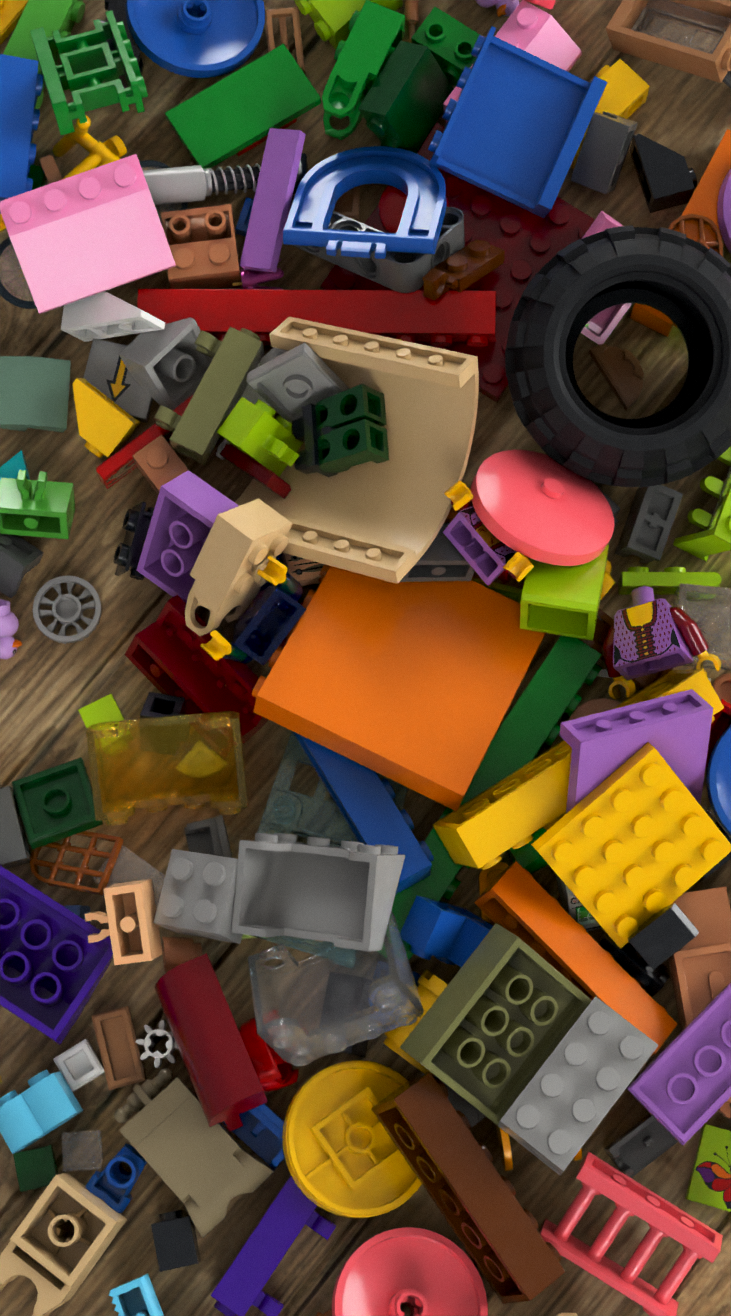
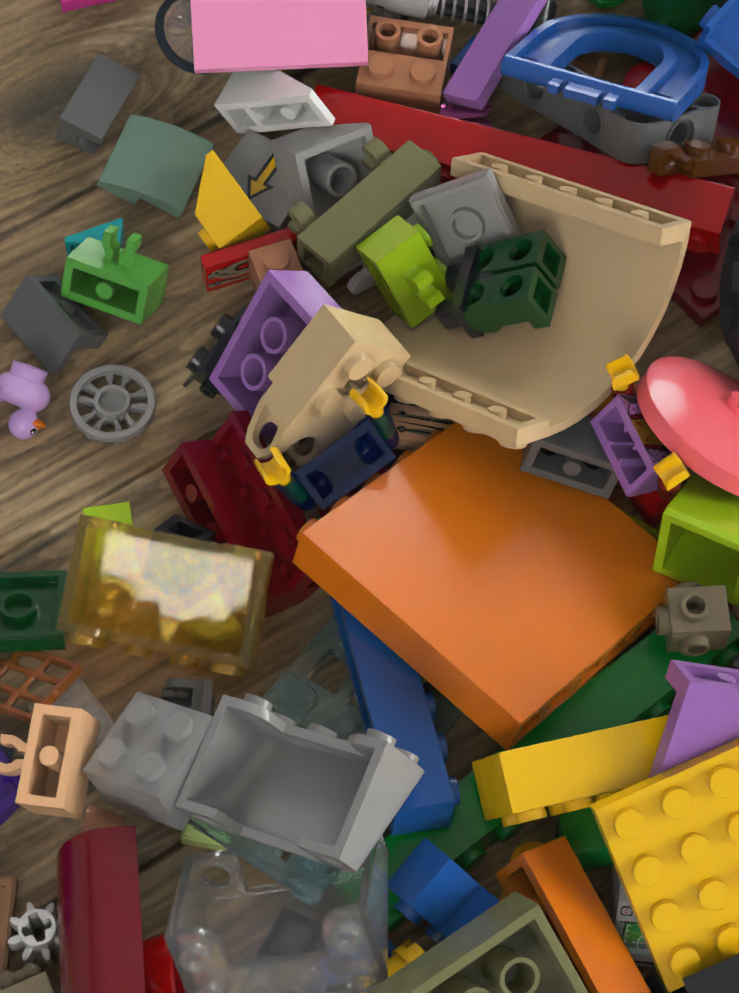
camera: 15 degrees right, 15 degrees down
dark red tile [220,444,291,499] -> none
none -> dark tan brick [655,582,732,656]

